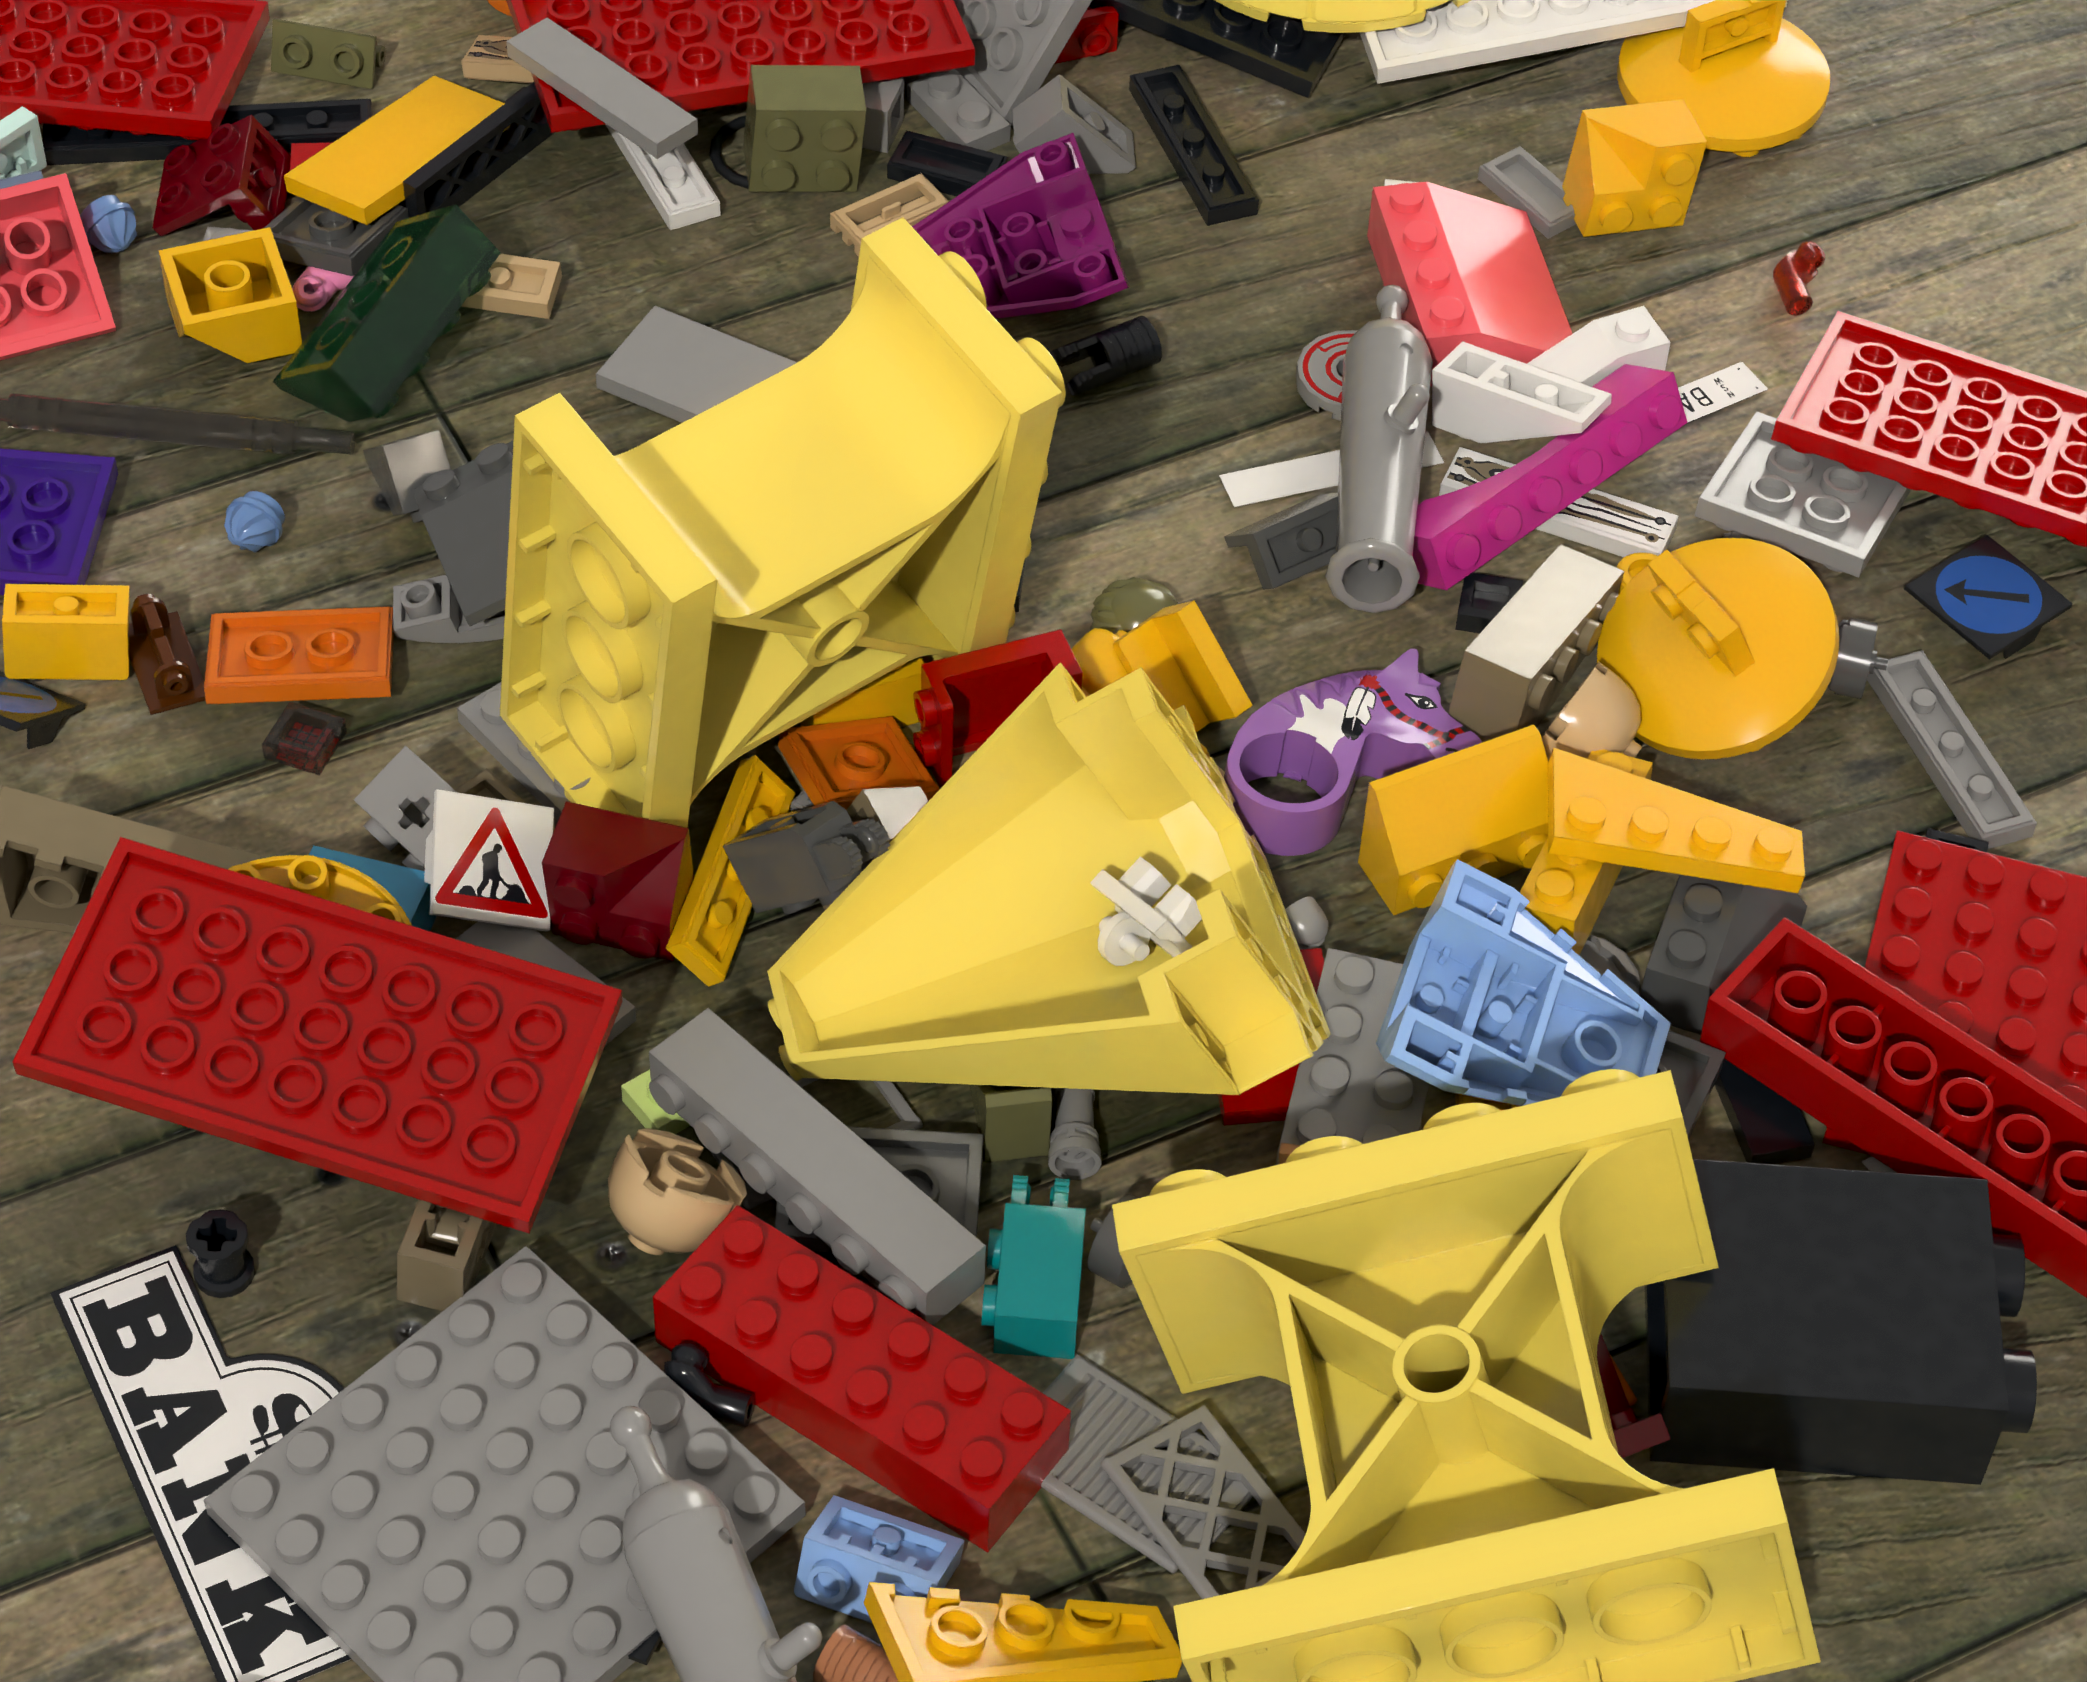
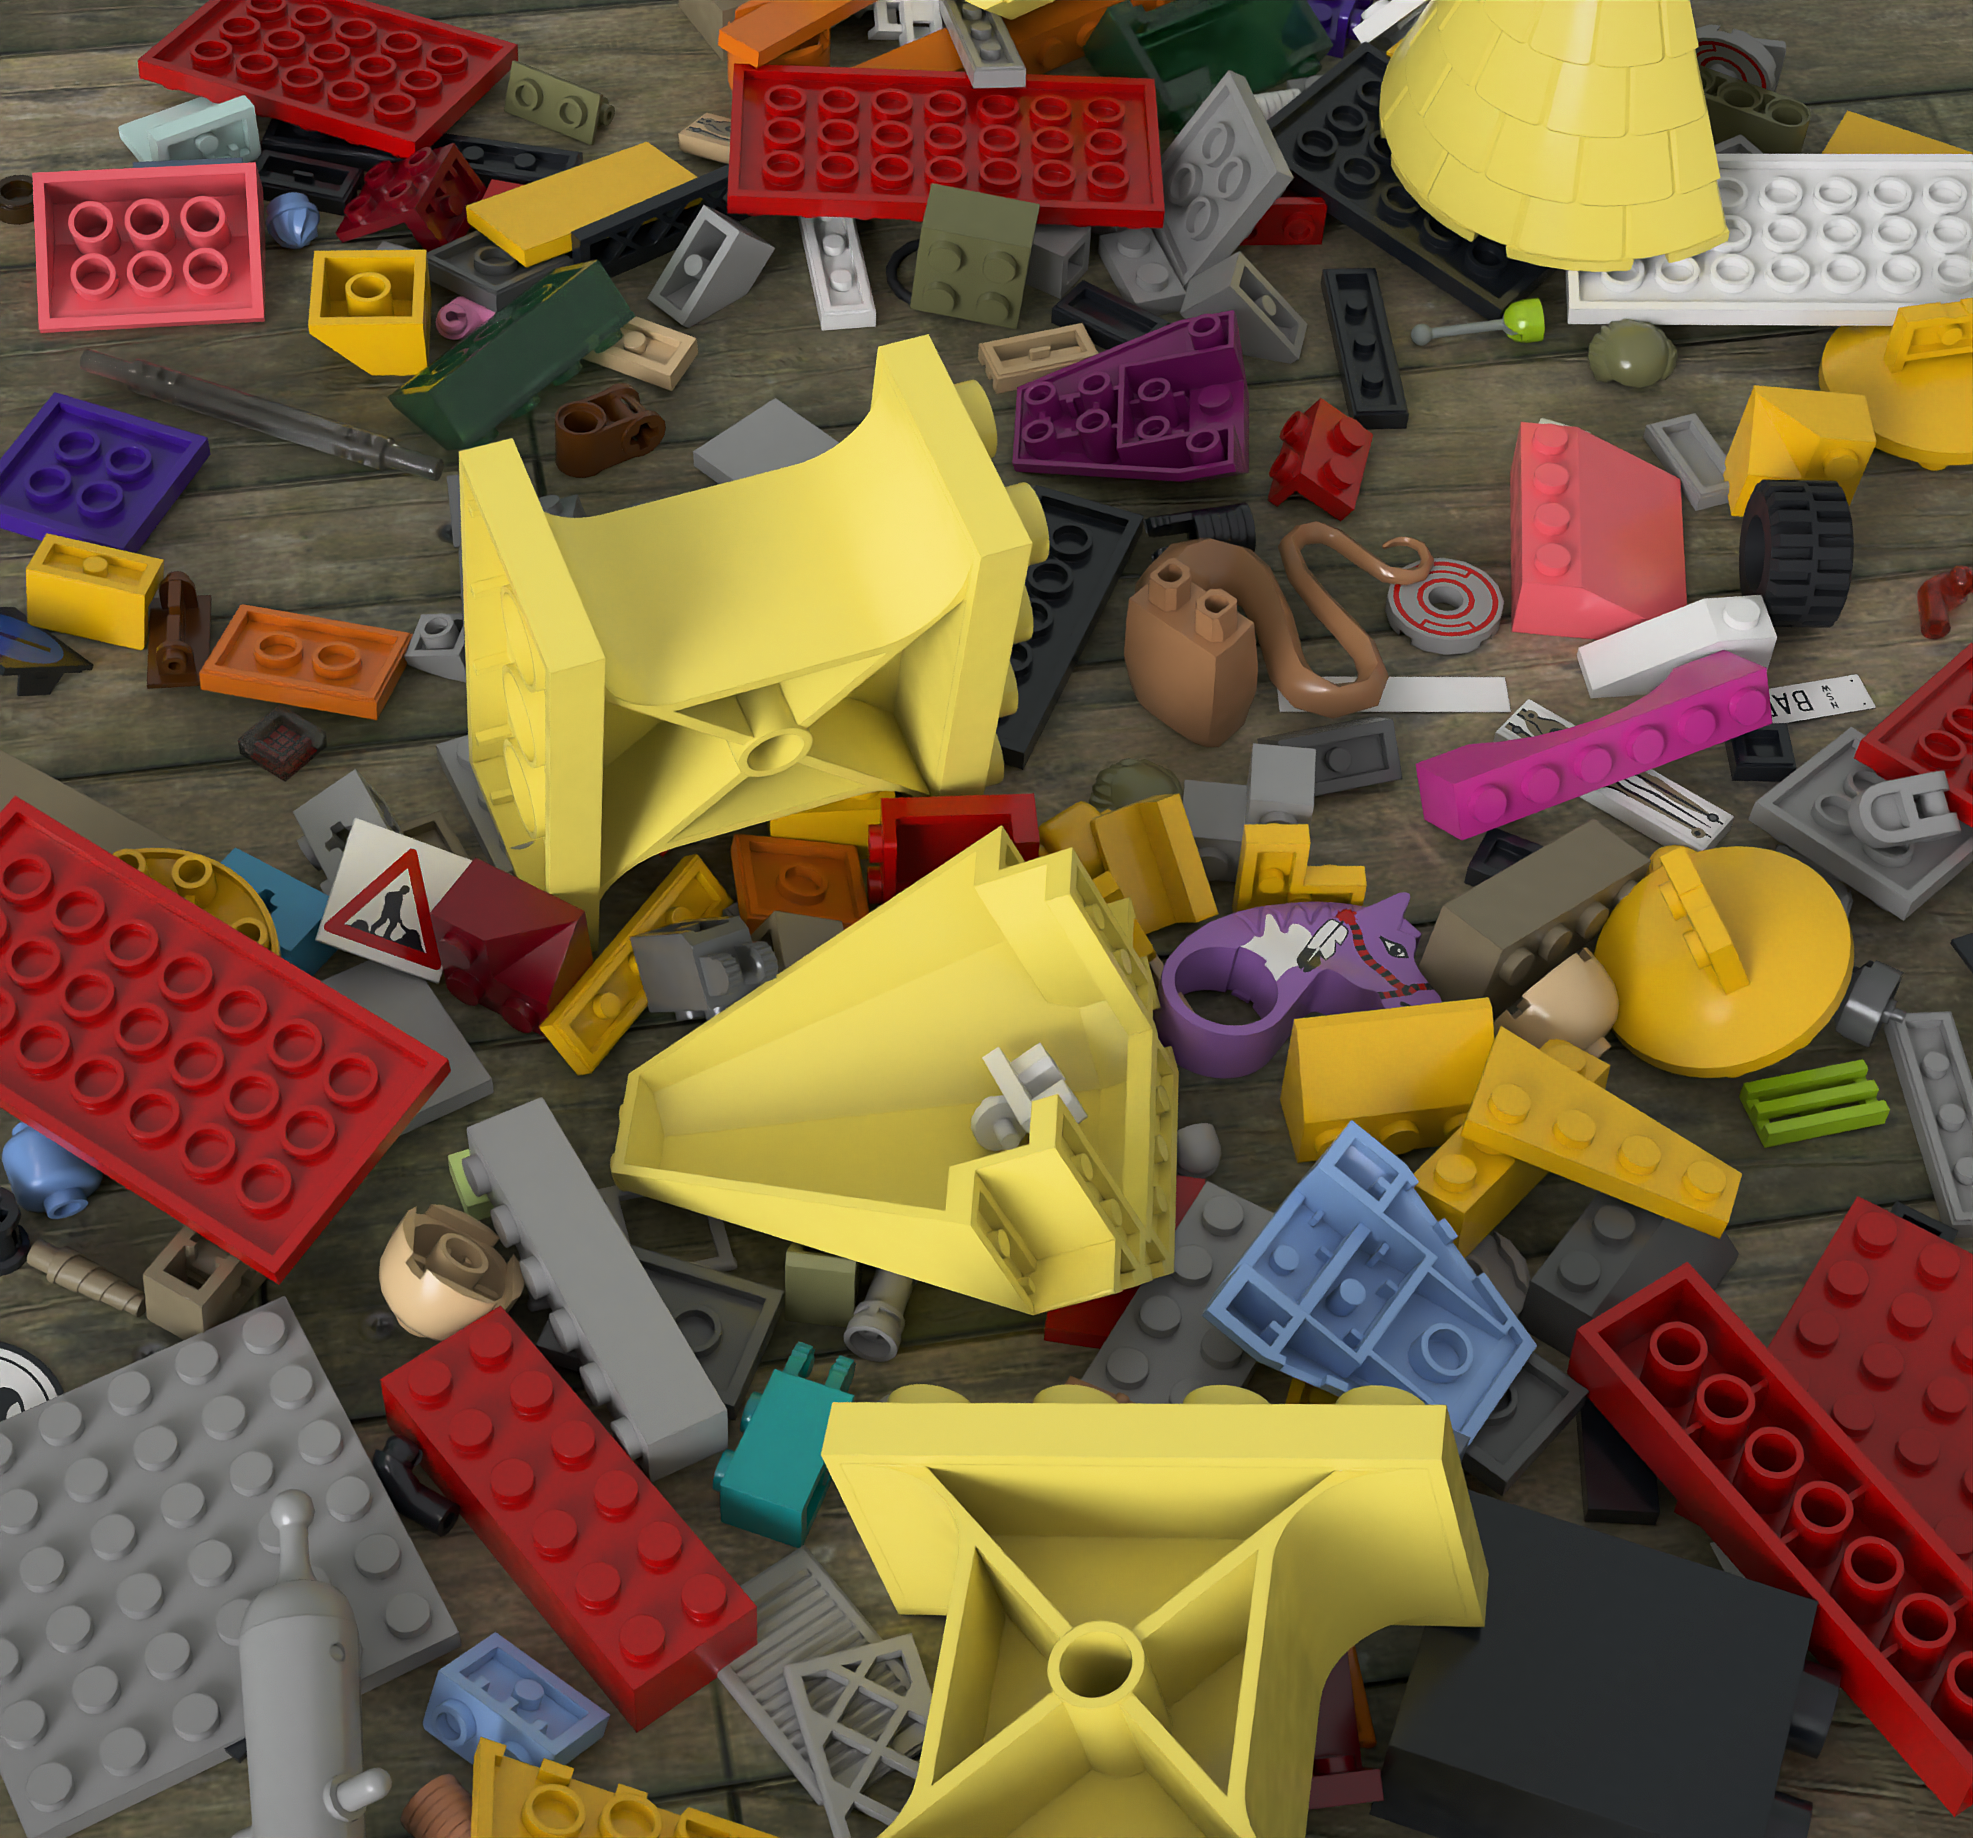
camera: 15 degrees right, 0 degrees up
medium blue plate [224,491,285,553] -> none
light grey tile [506,17,698,159] -> none
light grey piece [1325,285,1433,613] -> none
white slope [1432,341,1612,443] -> none
none -> medium blue head [2,1122,103,1219]
none -> dark tan animal [27,1239,146,1317]
none -> black tile [256,149,365,216]
none -> reddish brown piece [555,383,666,478]
none -> light grey slope [647,205,775,328]
none -> medium nougat hips [1124,521,1434,748]
none -> light grey brick [1182,743,1316,882]
none -> yellow plate [1232,823,1367,913]
none -> red bracket [1267,398,1373,522]
none -> hinge [1411,298,1545,346]
none -> olive hair [1588,318,1678,388]
none -> black tile [1724,723,1797,782]
none -> black tyre [1739,480,1854,628]
none -> lime tile [1739,1059,1890,1148]
none -> light grey plate [1848,771,1962,848]

